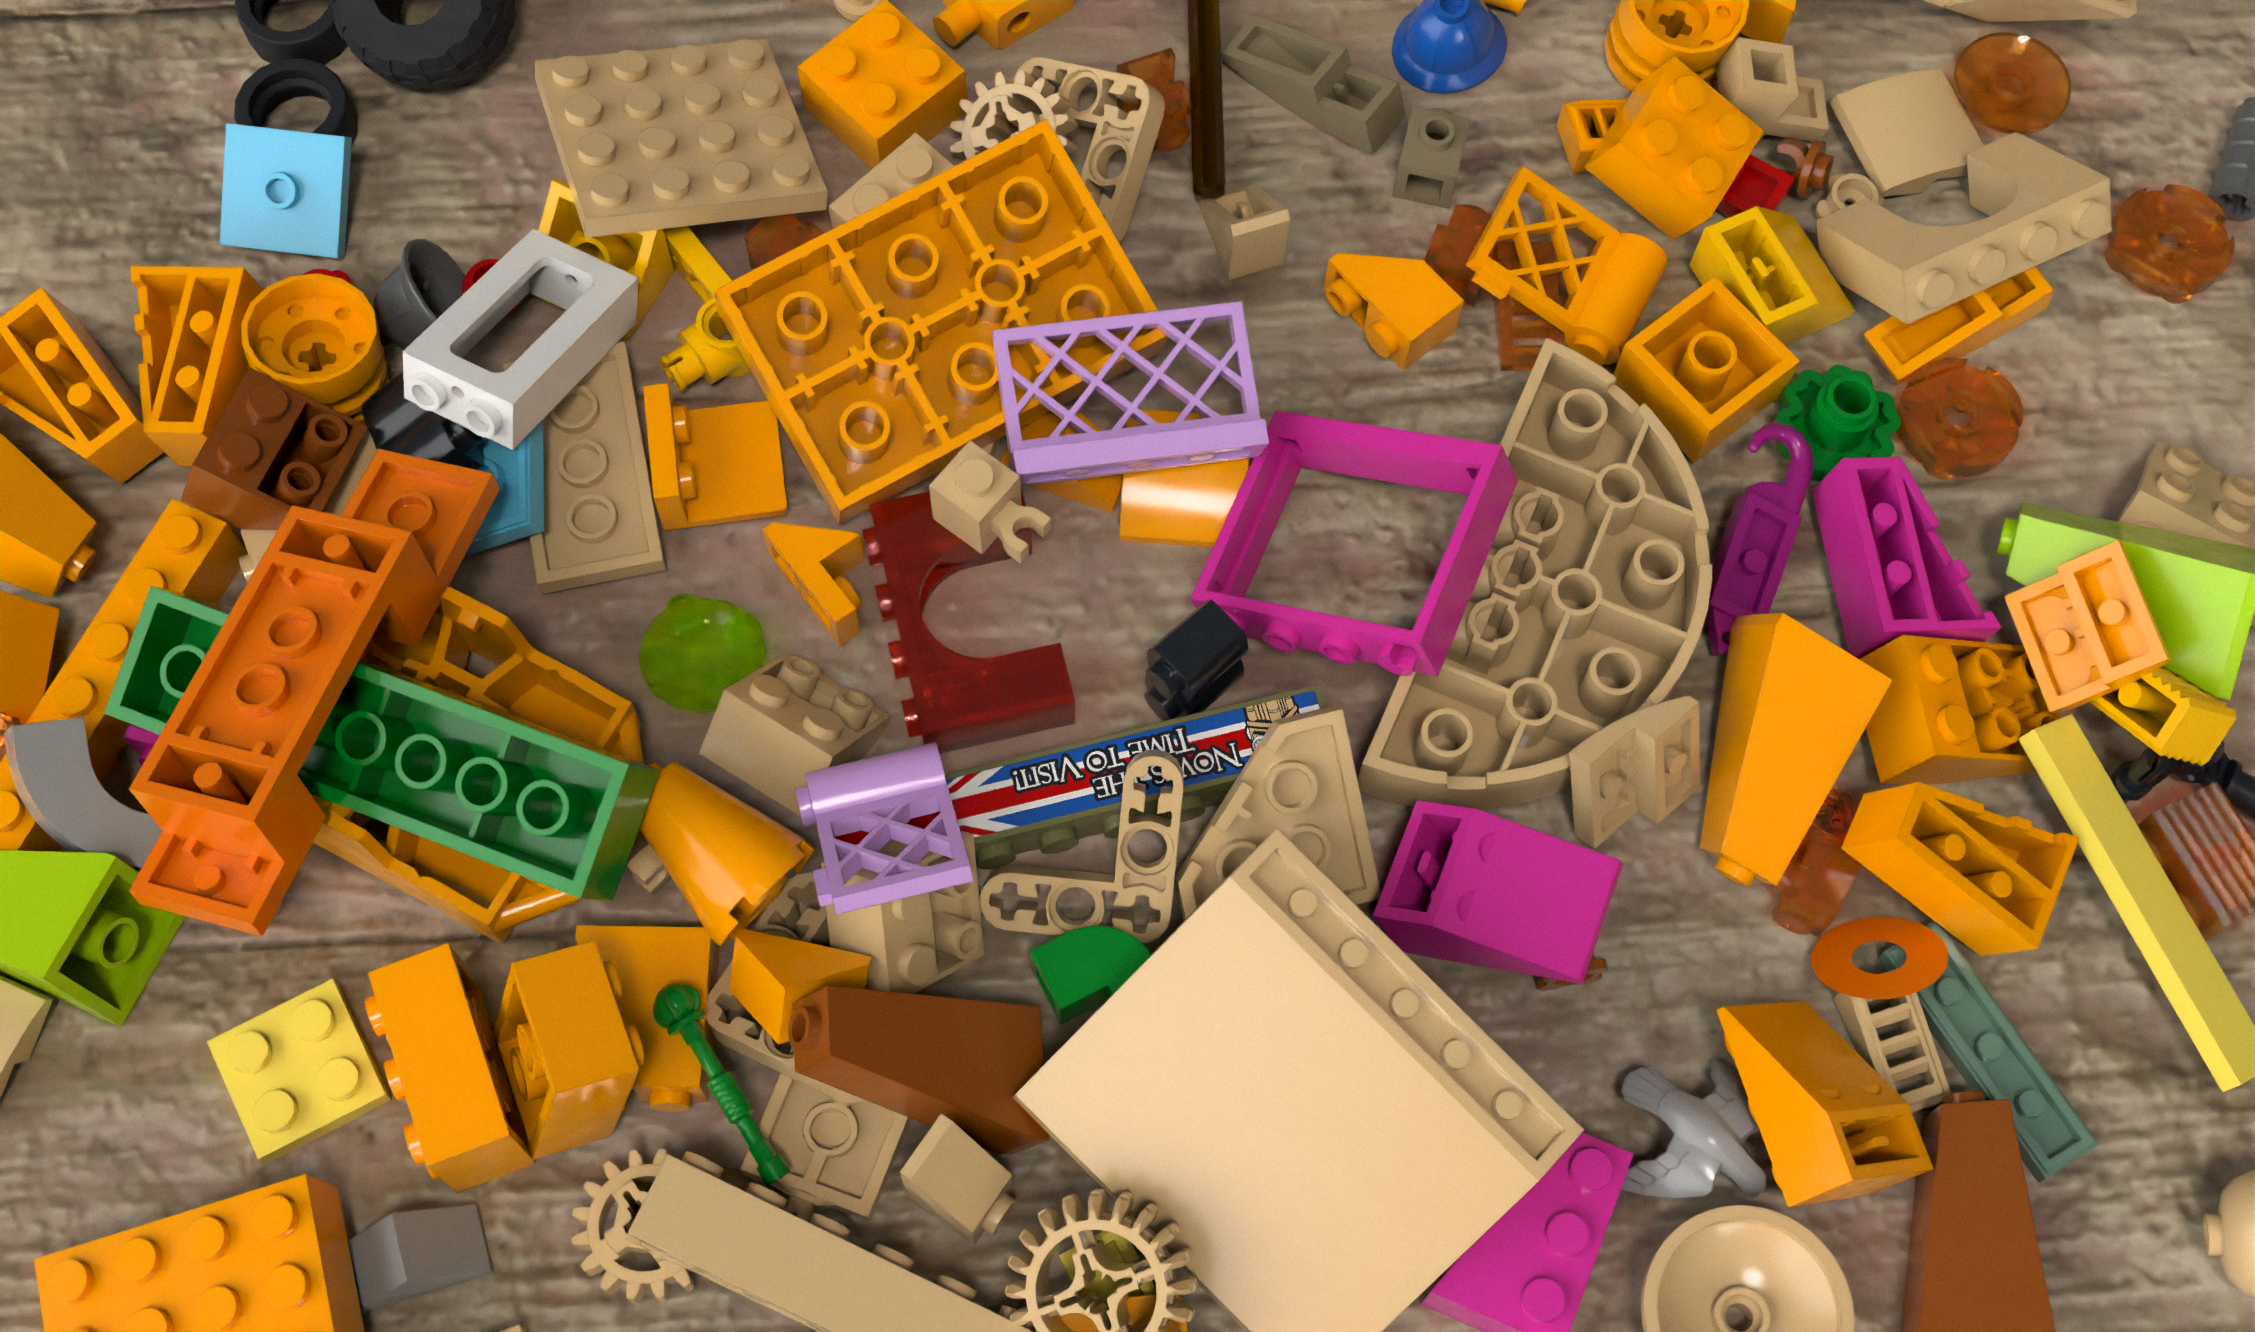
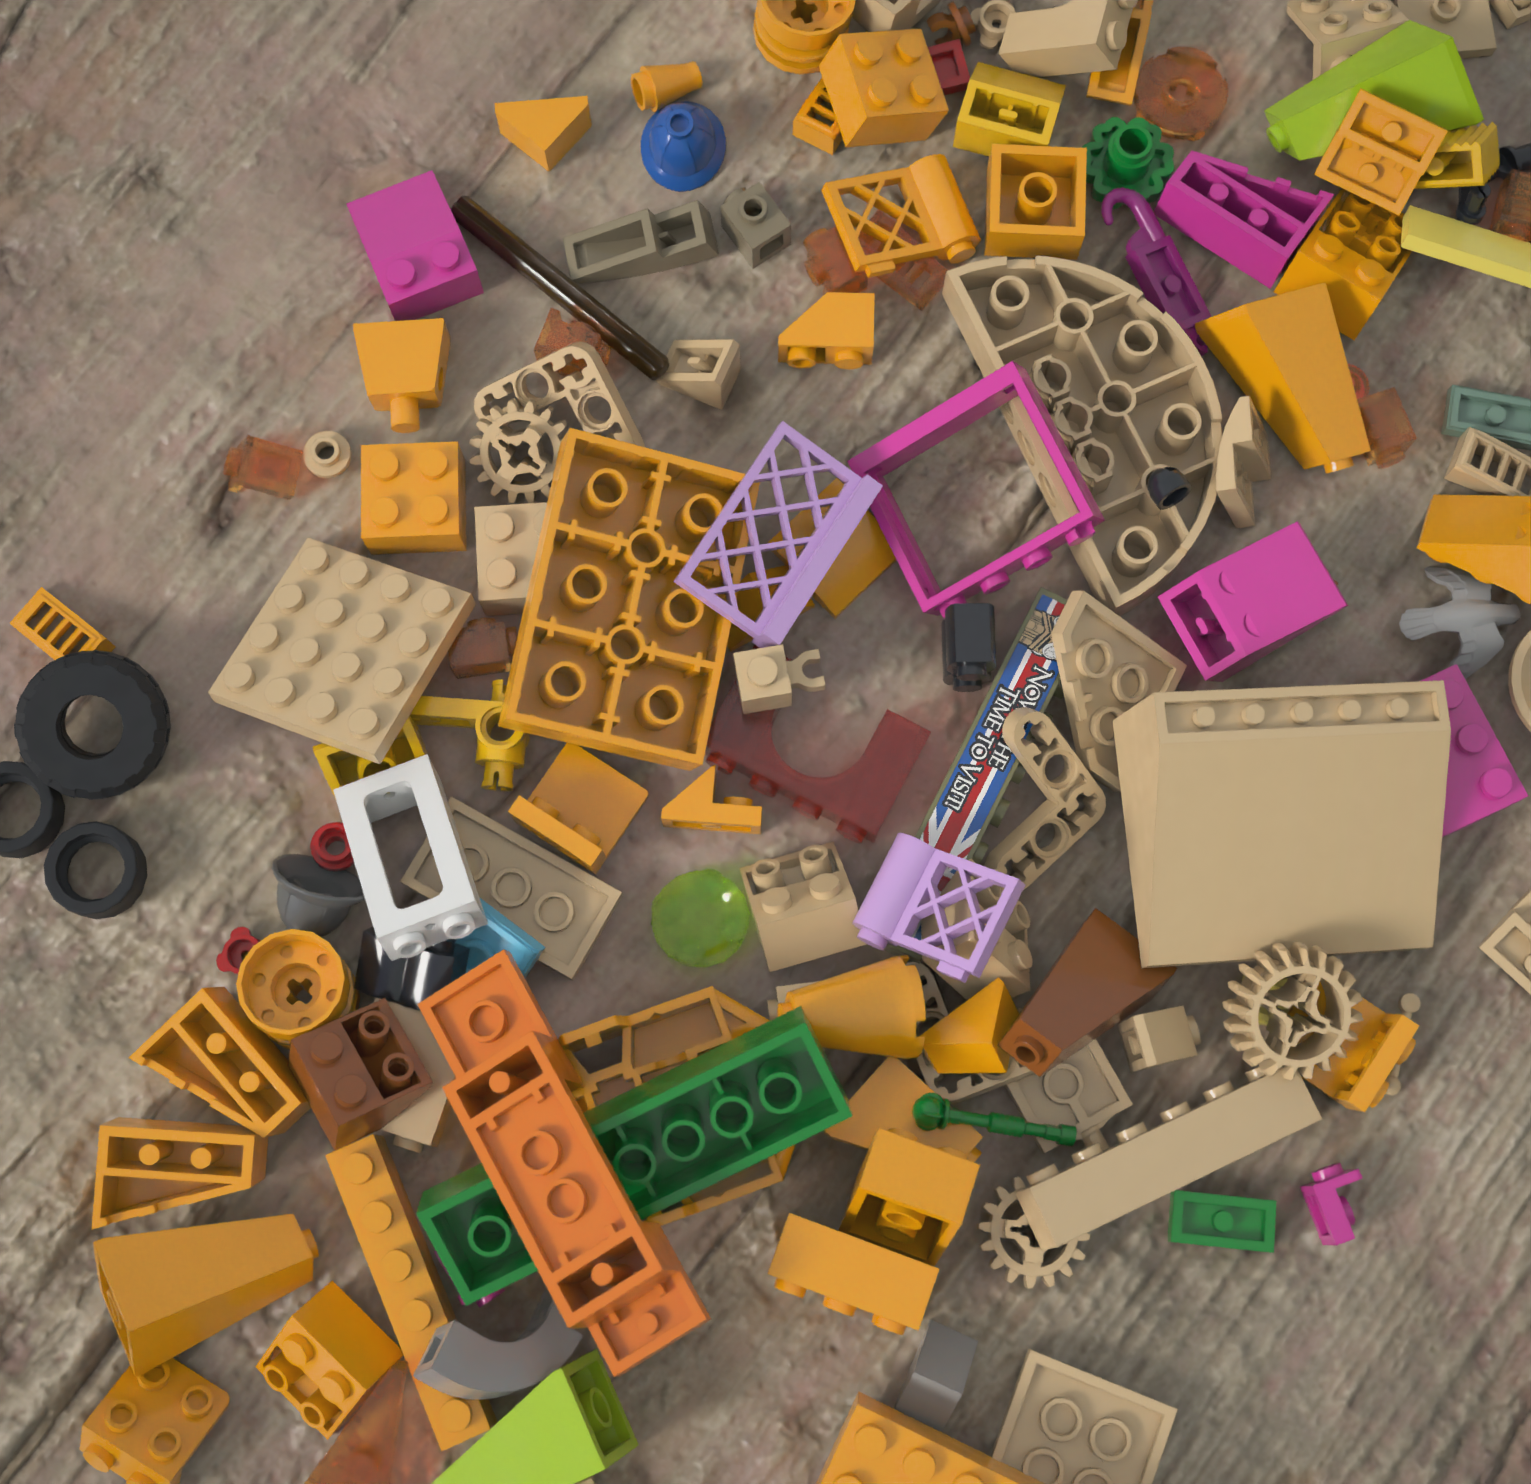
camera: 45 degrees left, 10 degrees up
light yellow plate [207,978,392,1165] -> none
medium azure plate [219,123,352,258] -> none
green brick [1030,926,1152,1025] -> none
orange piece [1811,917,1948,999] -> none
light orange wedge [1841,782,2079,956] -> none
none -> black hinge [1147,467,1192,510]

